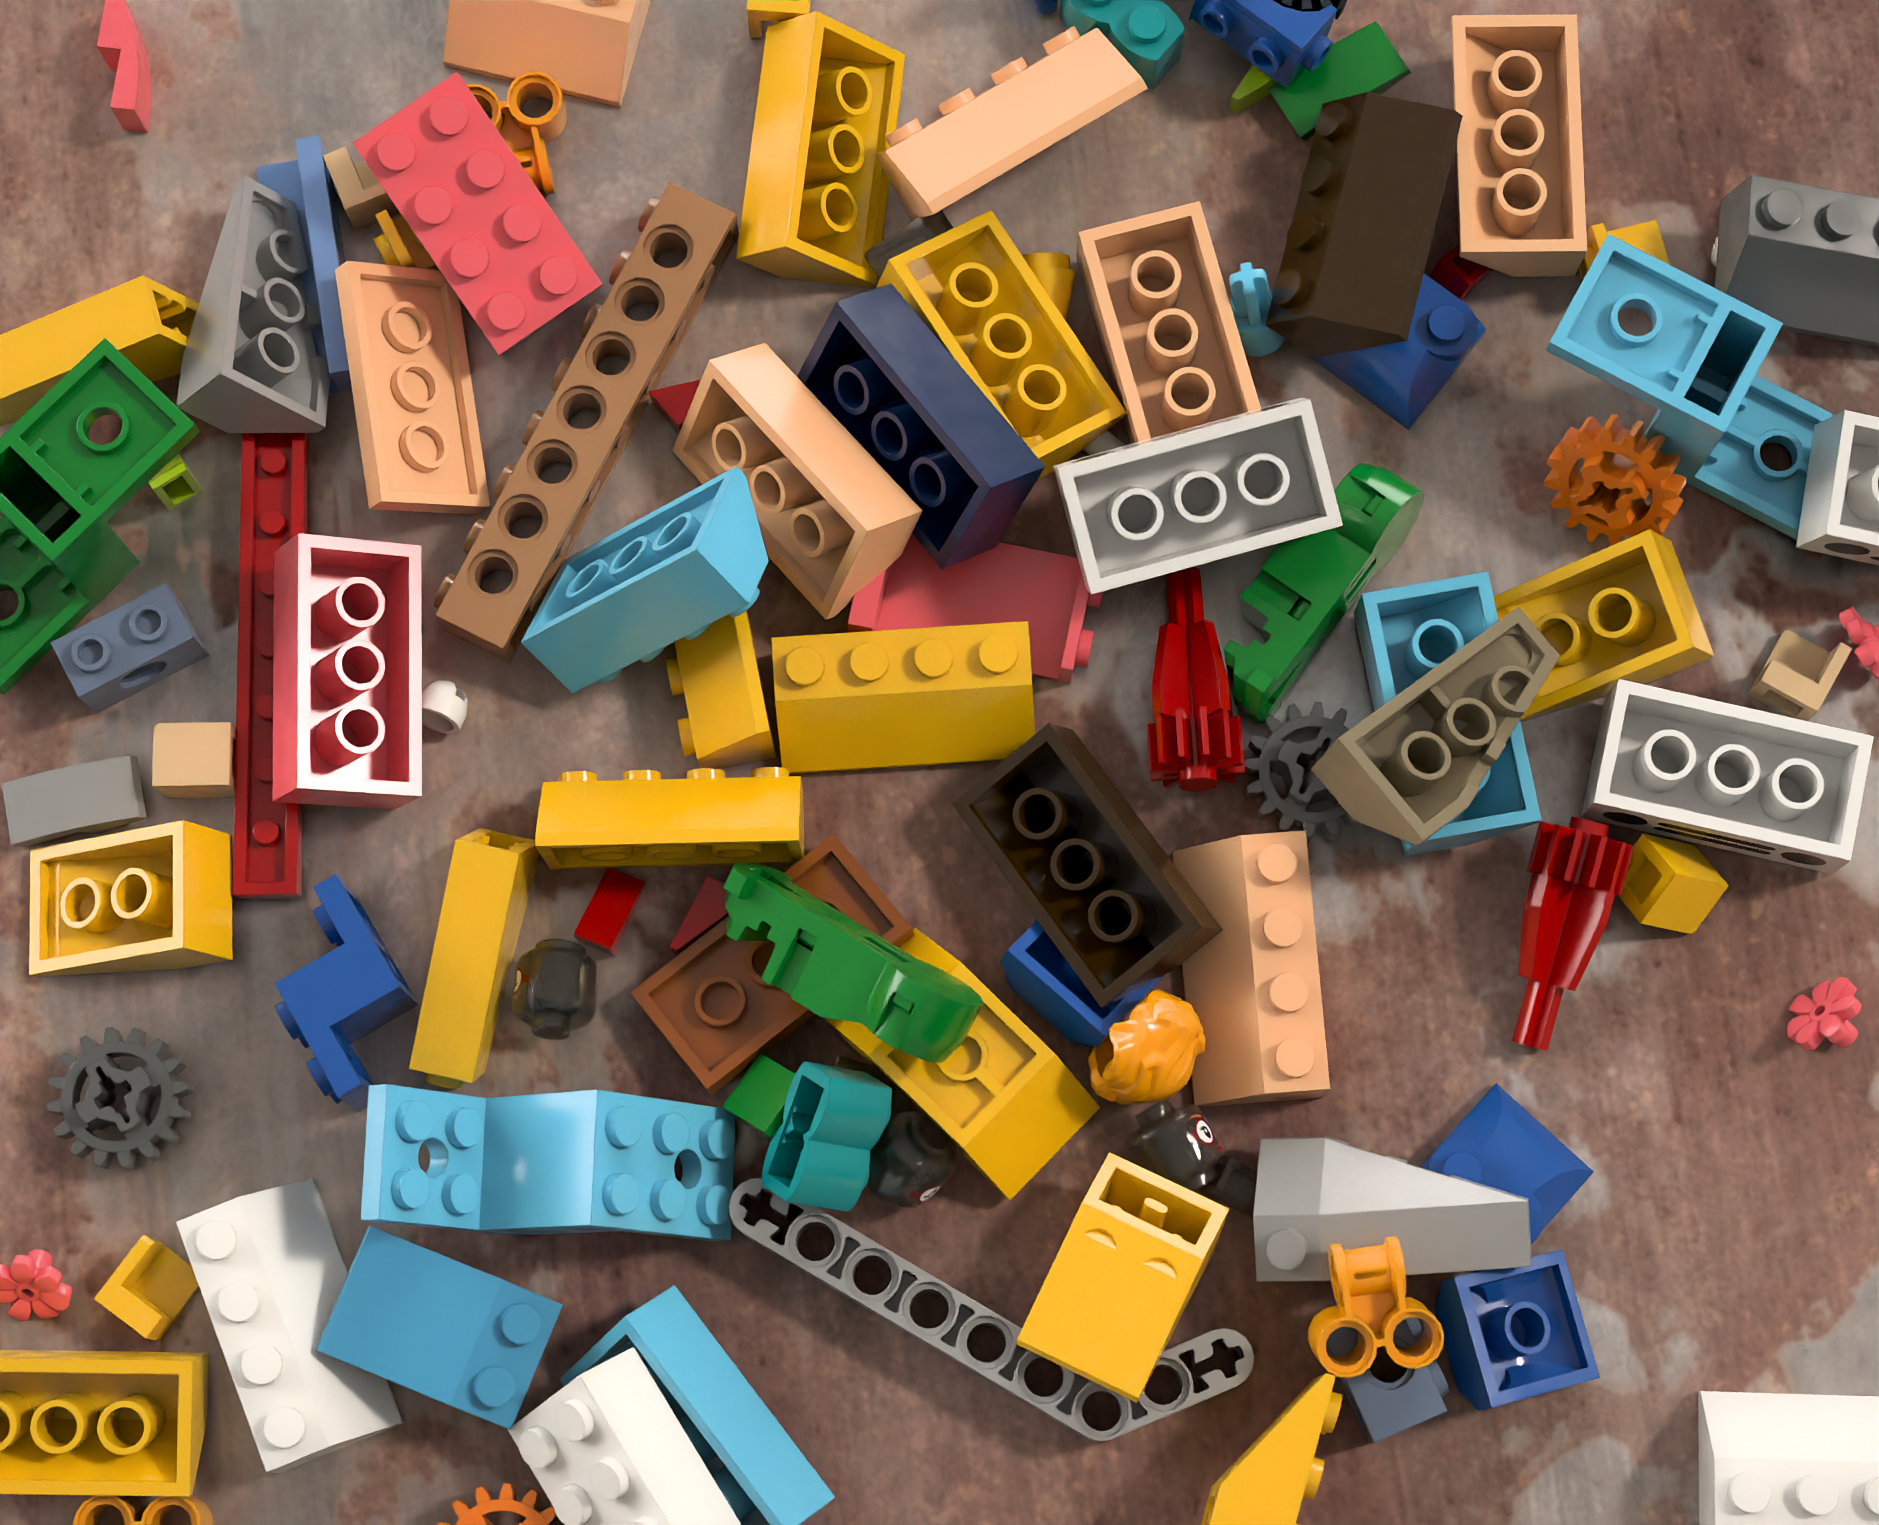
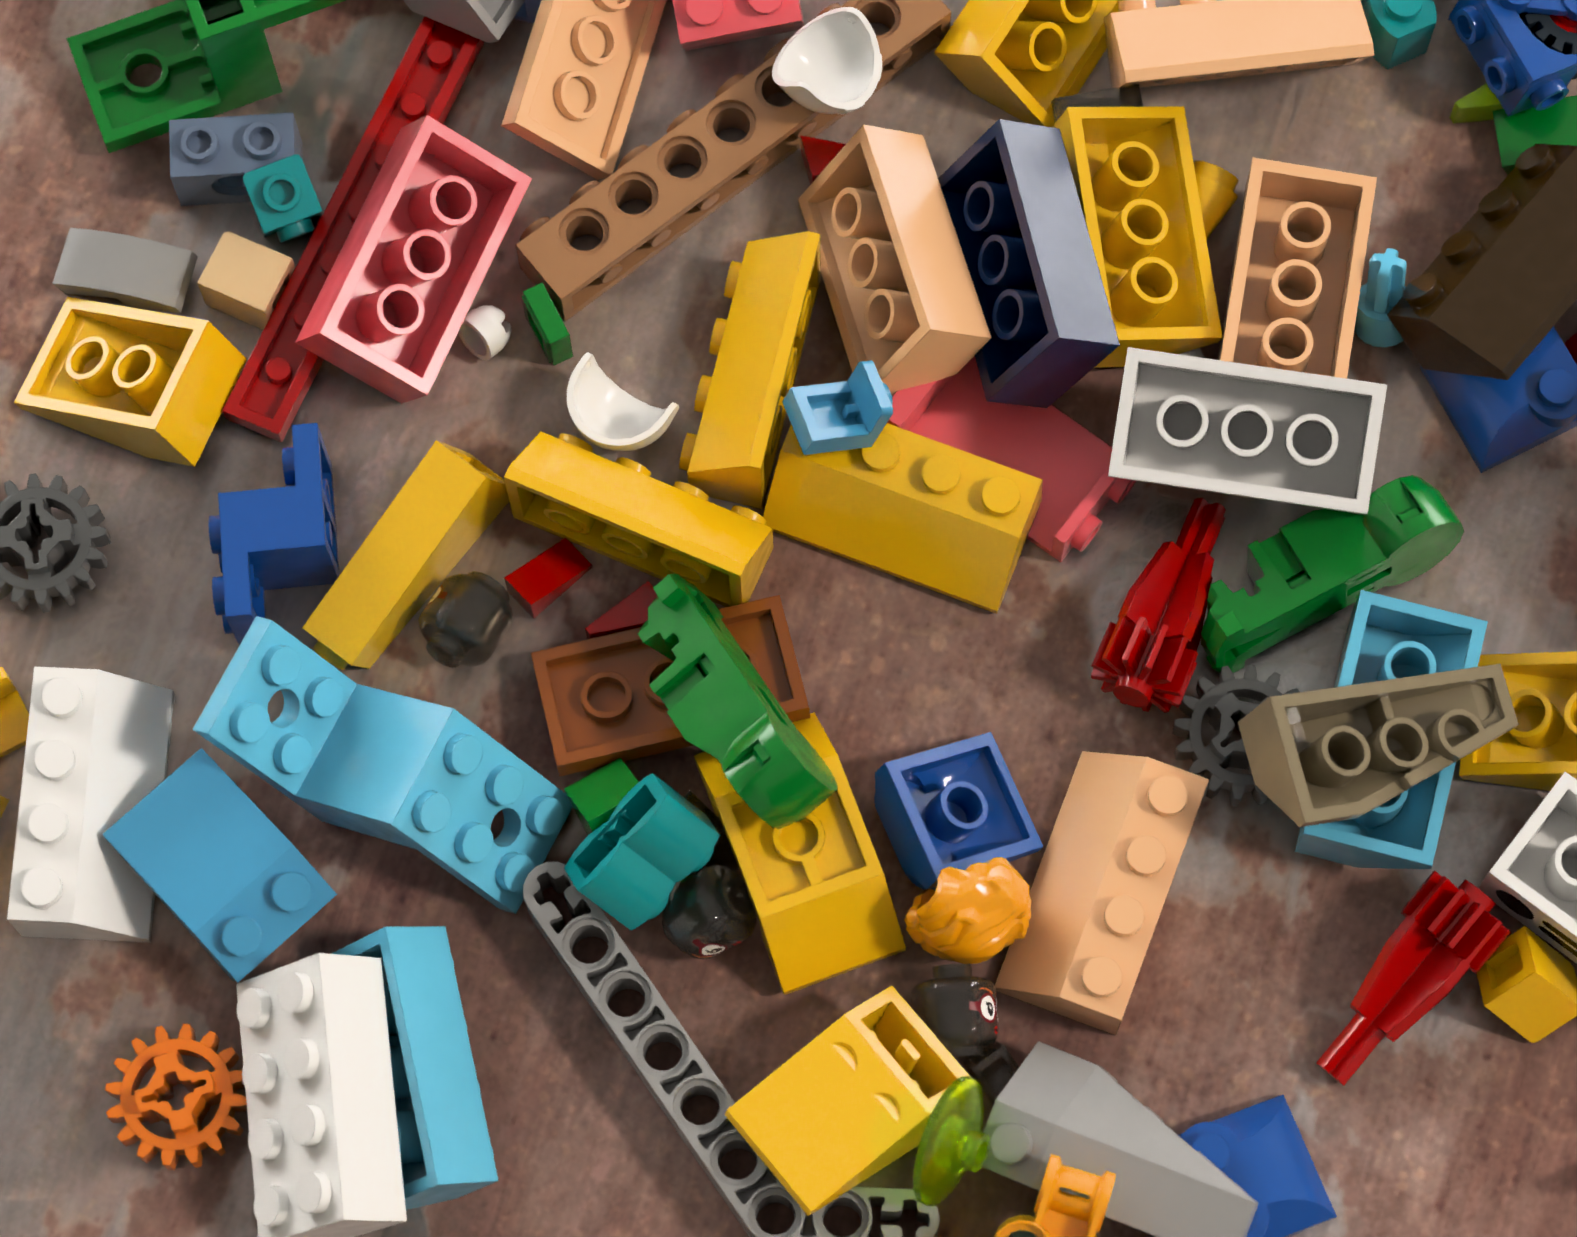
camera: 25 degrees right, 5 degrees down
lime piece [149,454,203,511] -> none
medium azure slope [521,466,769,694] -> none
dark brown slope [952,723,1223,1008] -> none
none -> teal bracket [243,154,323,243]
none -> green tile [521,282,573,366]
none -> white helmet [567,352,679,451]
none -> white helmet [772,7,882,115]
none -> dark azure bracket [782,360,893,455]
none -> clear neon green dish [913,1076,990,1207]

